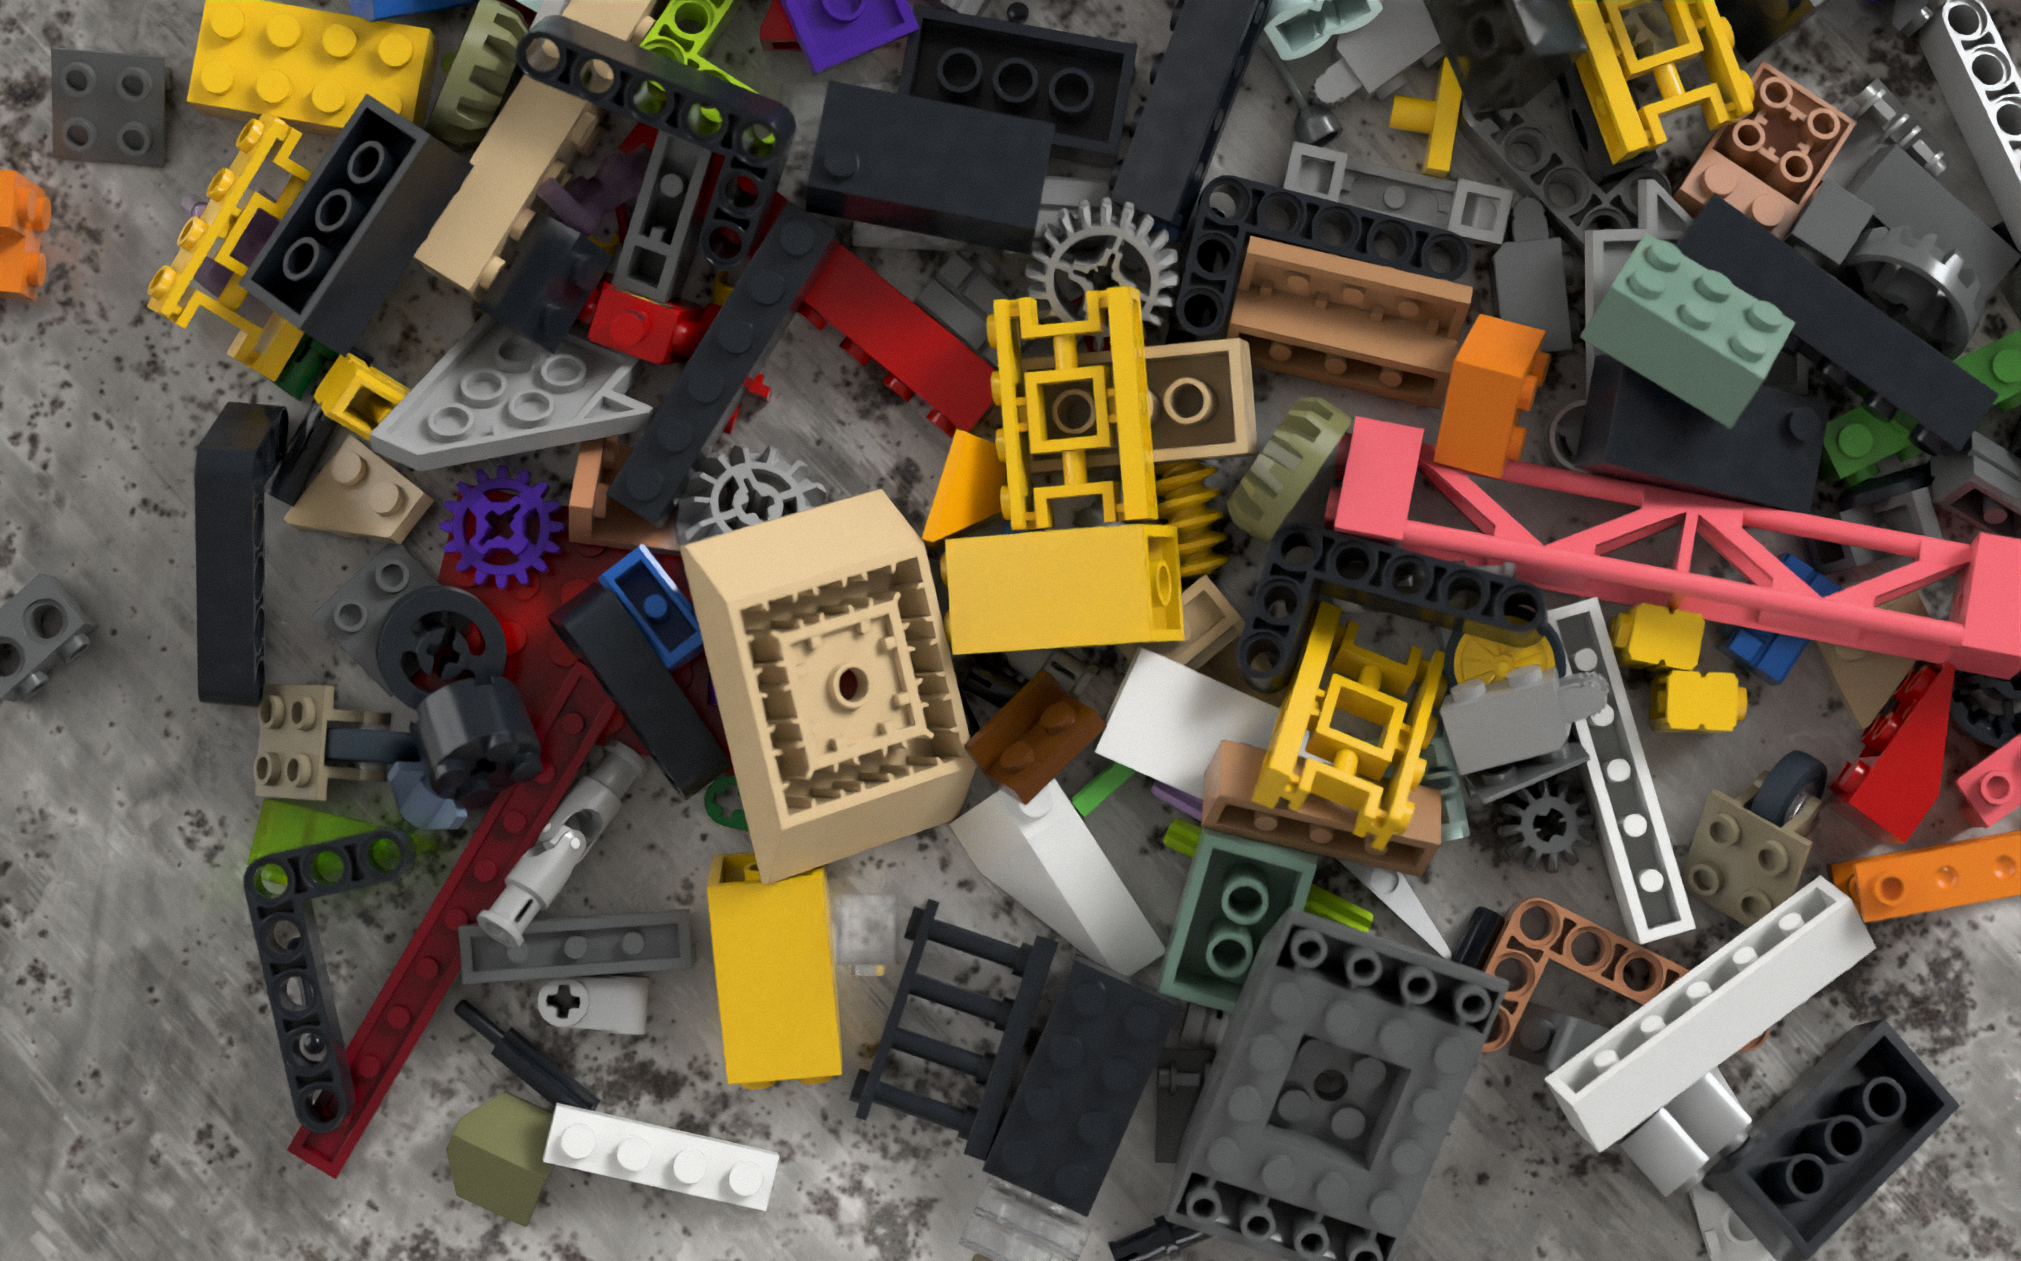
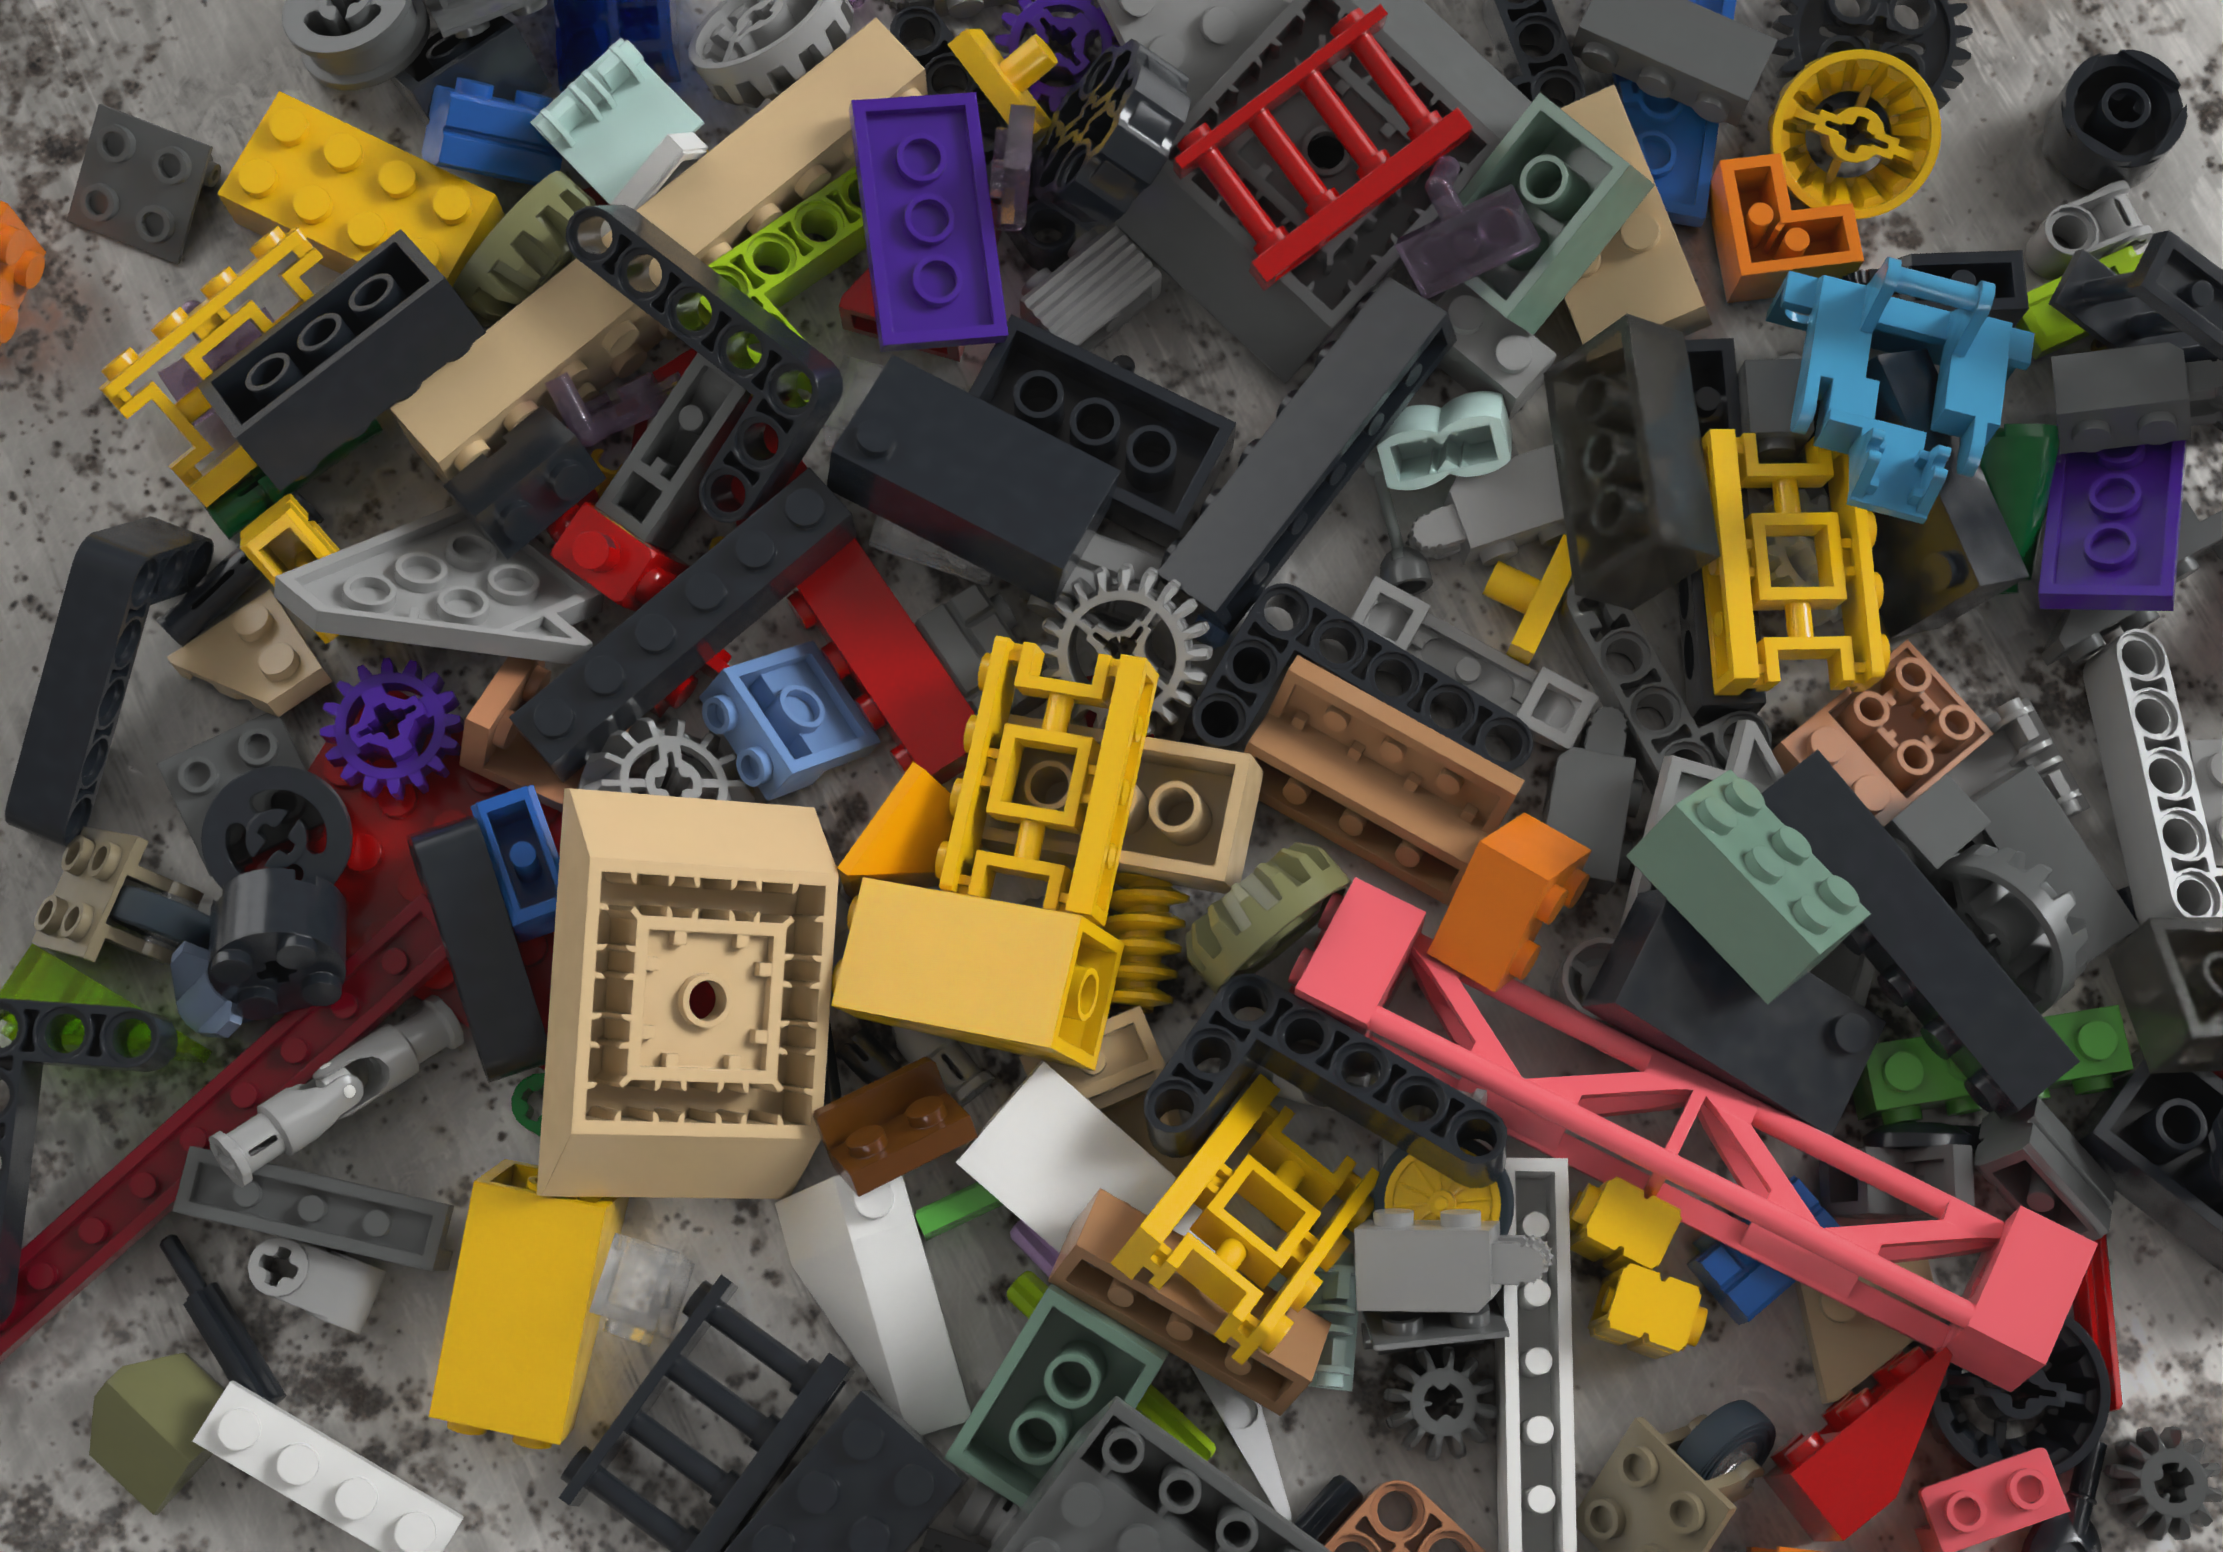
camera: 10 degrees right, 10 degrees down
none -> medium blue plate [699,640,881,801]

